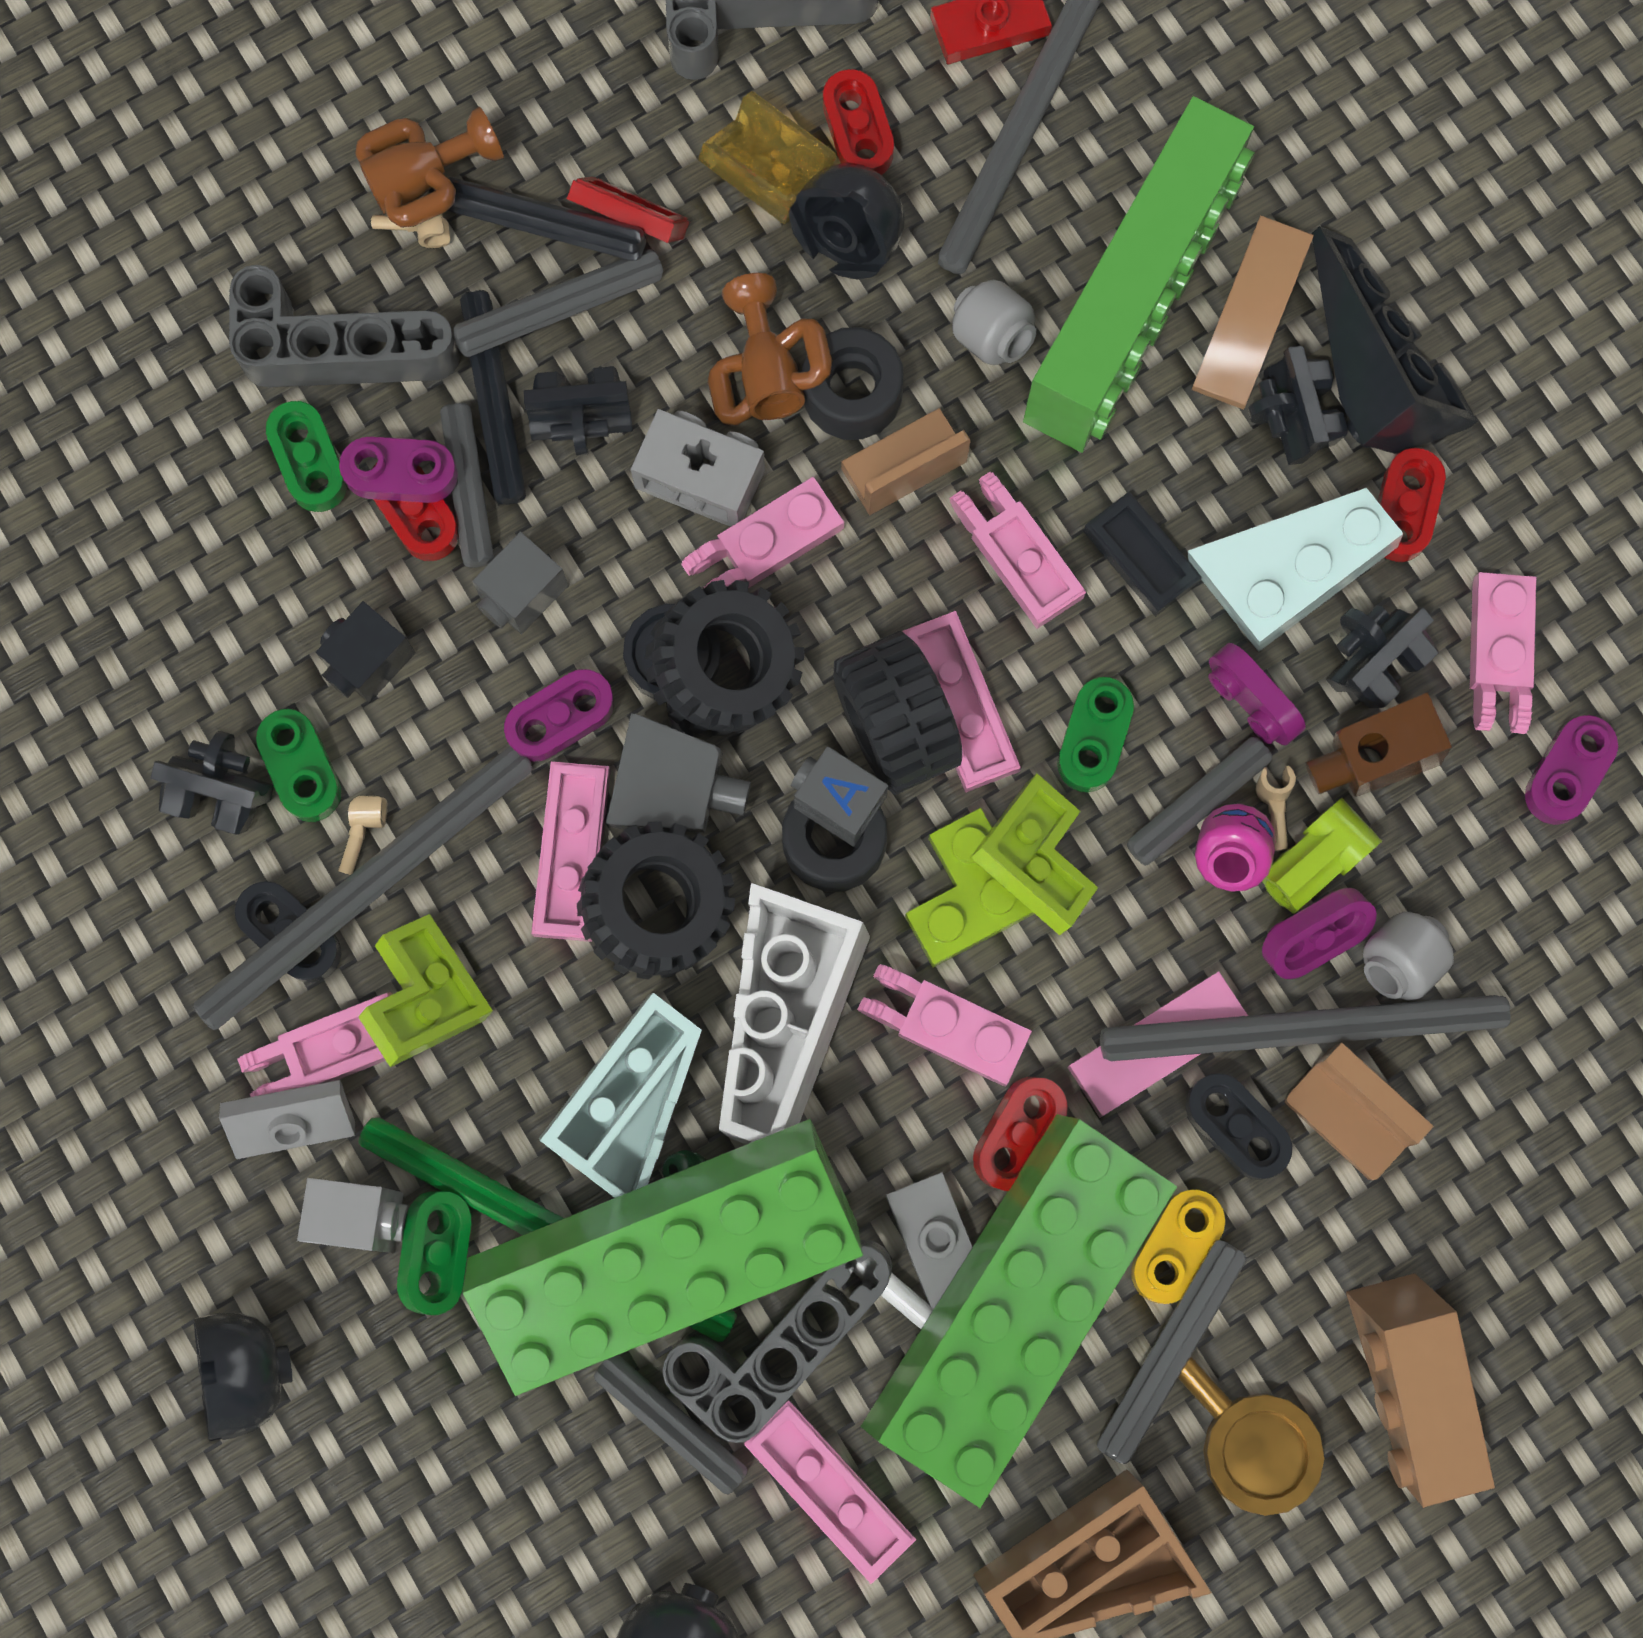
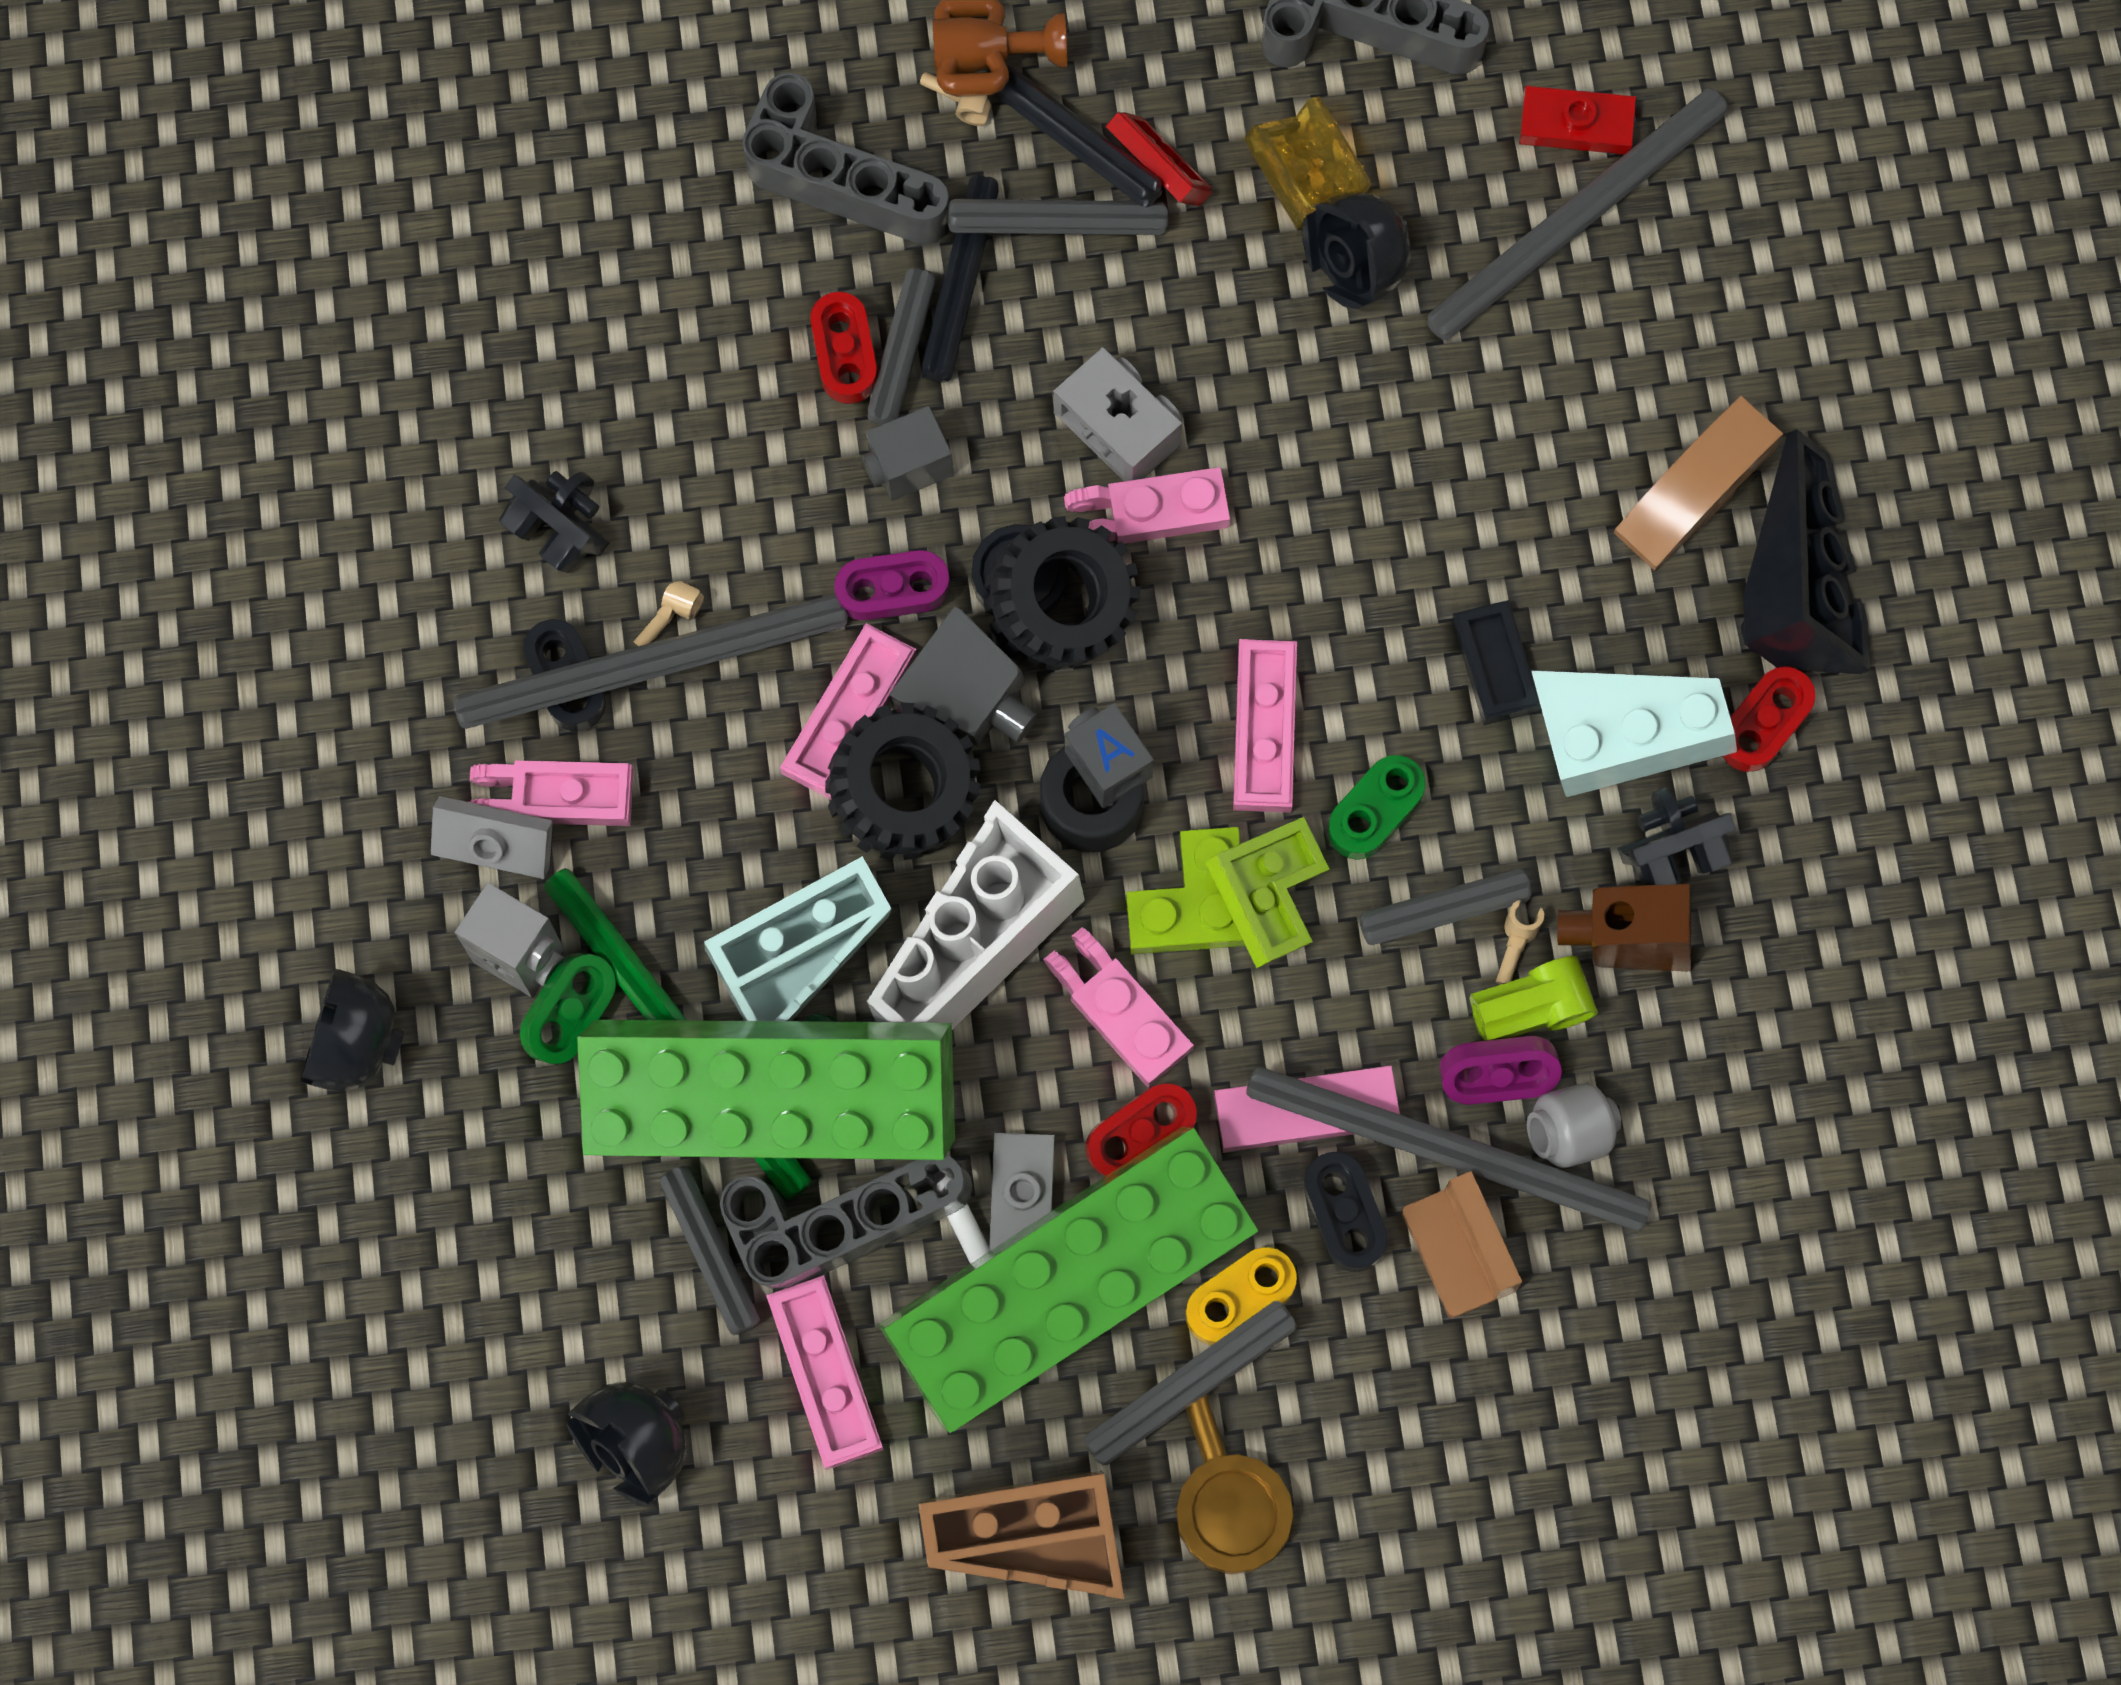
camera: 25 degrees right, 5 degrees down
green plate [256,709,341,822] -> none
green plate [266,401,347,512] -> none
black brick [316,601,416,703] -> none
magenta plate [339,437,458,503] -> none
lime plate [358,914,493,1067] -> none
black hips [524,366,633,456] -> none
dark orange piece [708,273,832,425] -> none
black tyre [802,327,903,440] -> none
red plate [823,69,894,175] -> none
black tyre [833,631,962,795] -> none
medium nougat panel [841,408,971,516] -> none
bright pink hinge [949,472,1086,629] -> none
light grey head [952,279,1036,365] -> none
bright green brick [1023,96,1255,453] -> none
dark pink head [1195,804,1276,892] -> none
magenta plate [1208,643,1306,746] -> none
black hips [1248,346,1348,465] -> none
medium nougat wedge [1346,1273,1495,1508] -> none
bright pink hinge [1469,572,1536,734] -> none
magenta plate [1525,715,1618,825] -> none

